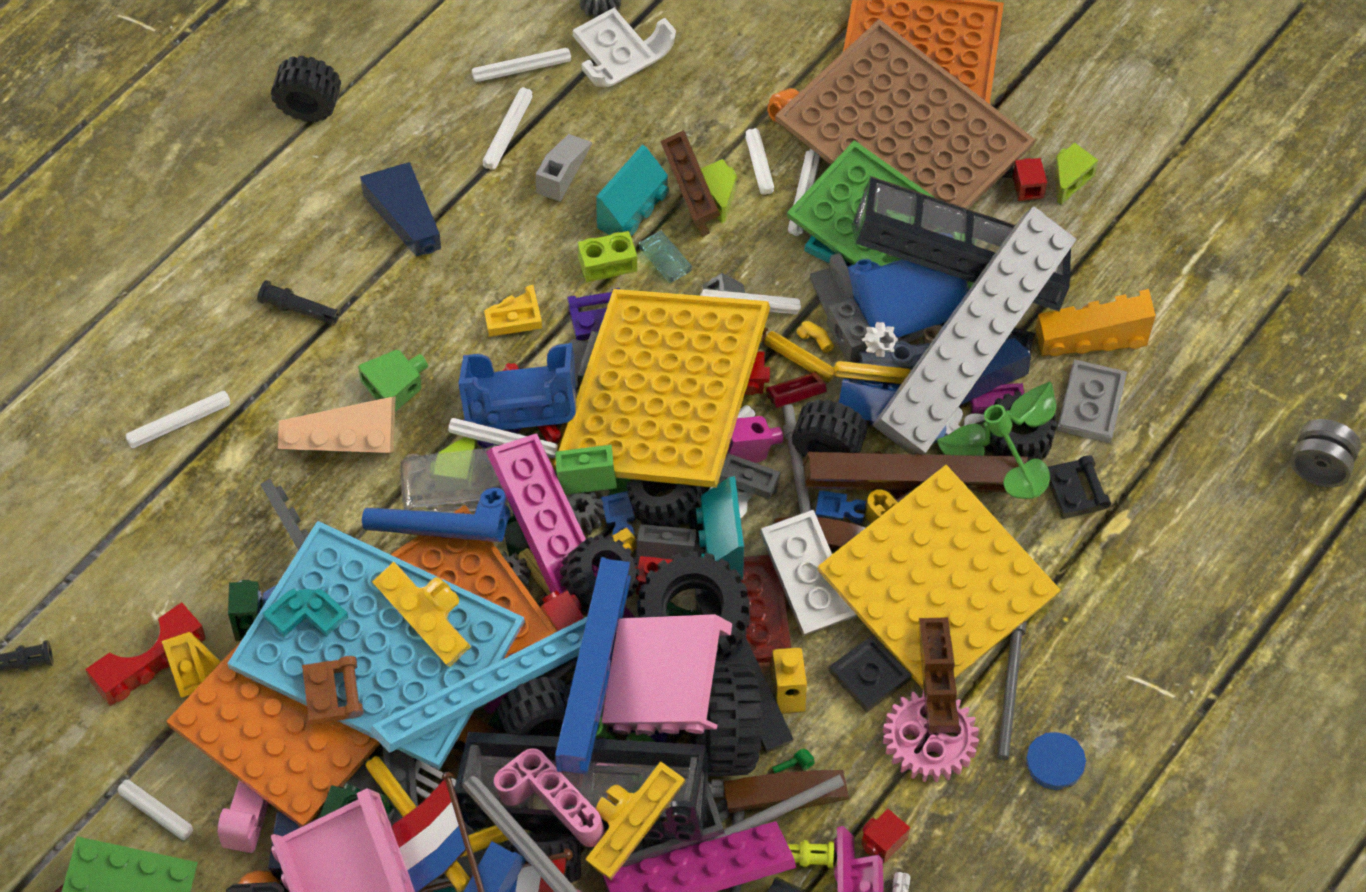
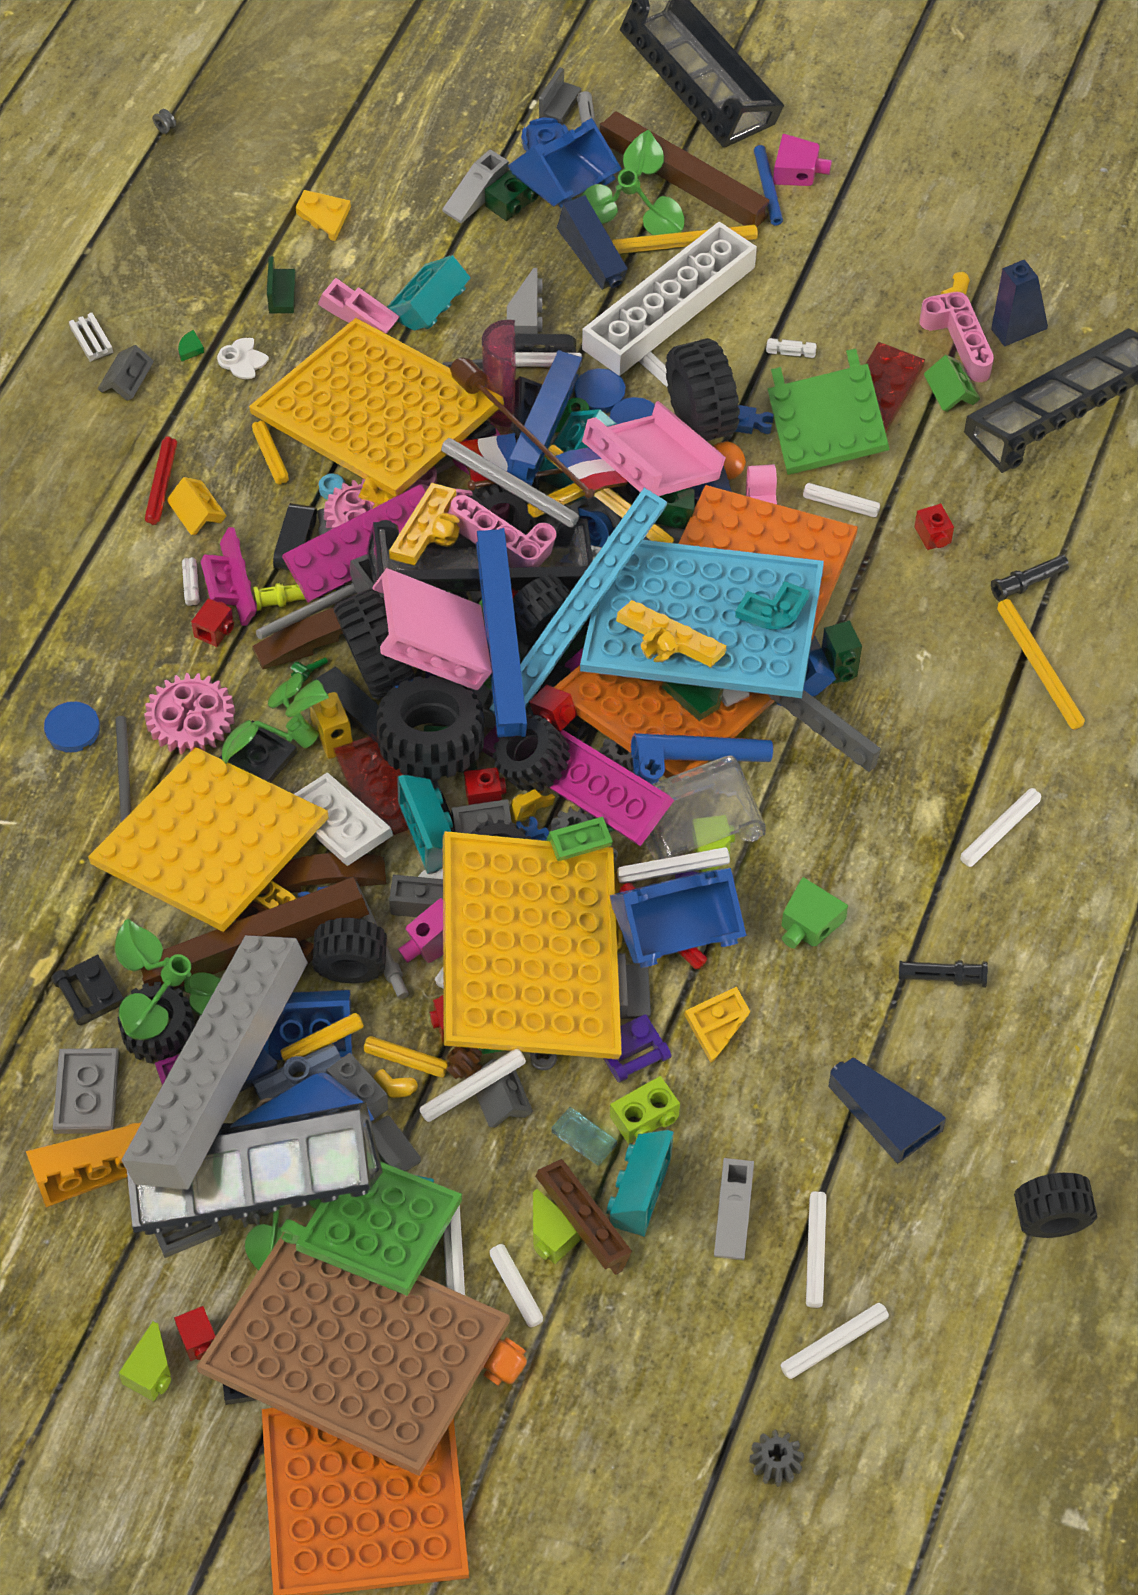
camera: 165 degrees right, 0 degrees up
red arch [85,602,206,706] -> none
yellow wing [162,632,221,698] -> none
light nougat wedge [278,396,396,453] -> none
dark orange plate [302,656,364,725] -> none
white piece [573,8,676,87] -> none
dark red tile [765,372,827,408] -> none
white gear [862,322,898,357] -> none
reddish brown slope [919,617,959,733] -> none
none -> bright green plant [222,672,329,764]
none -> red brick [914,503,954,550]
none -> yellow axle [997,599,1085,730]

